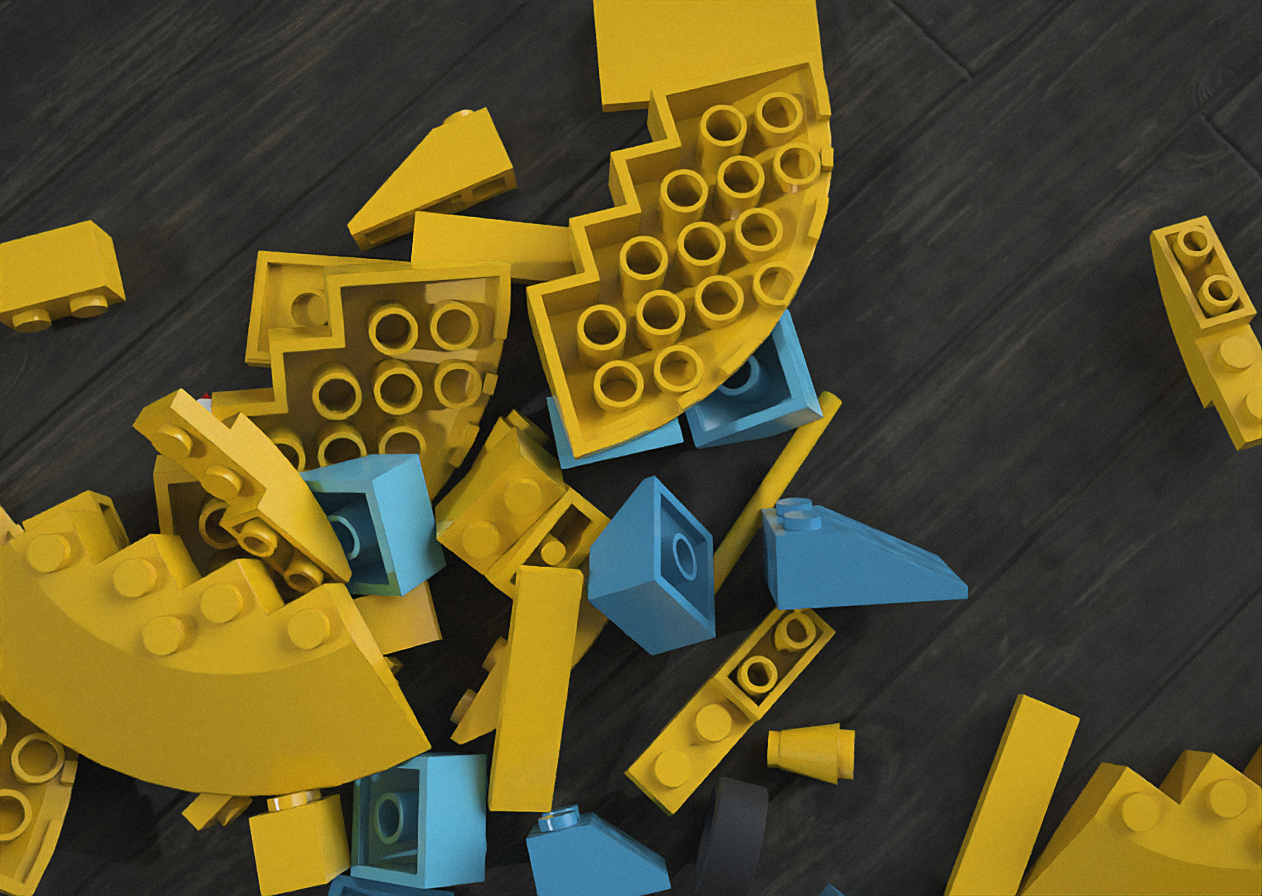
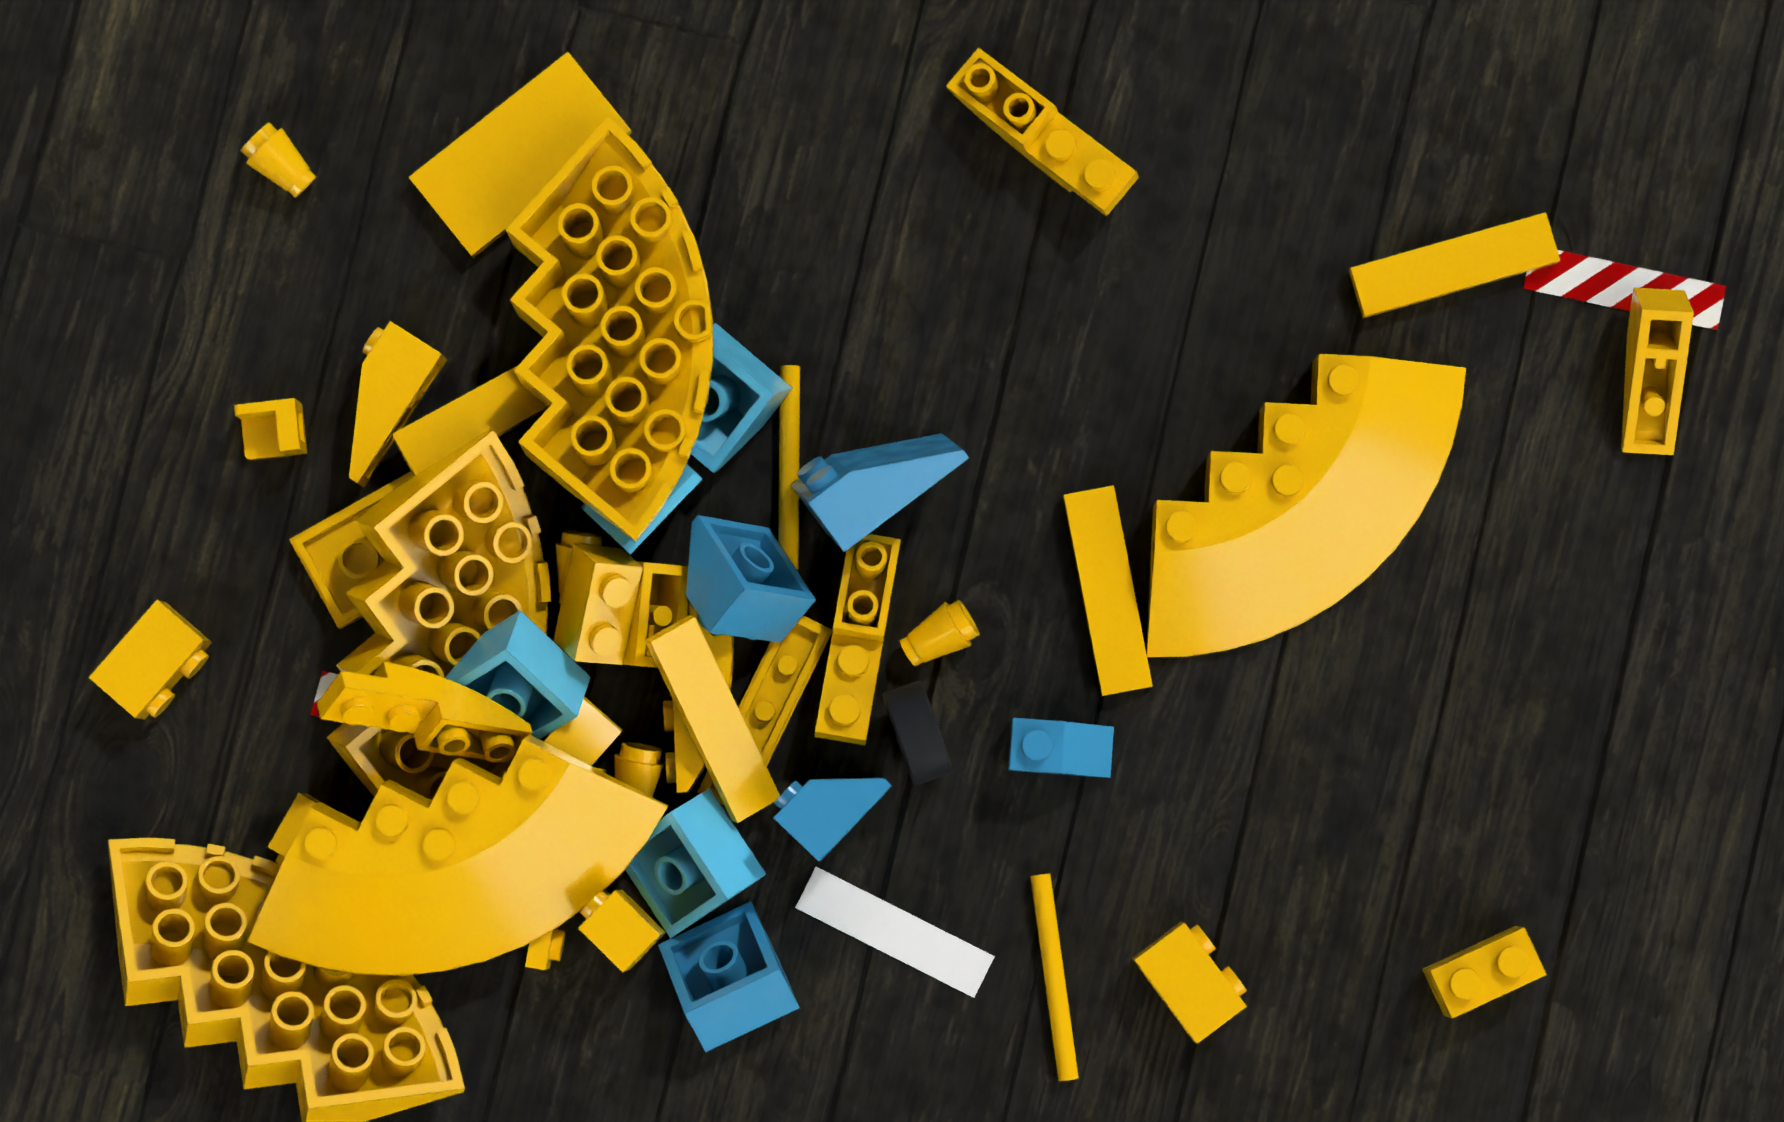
camera: 30 degrees left, 5 degrees up
none -> yellow panel [234,398,307,460]
none -> yellow cone [614,742,665,797]
none -> yellow tile [697,616,833,805]

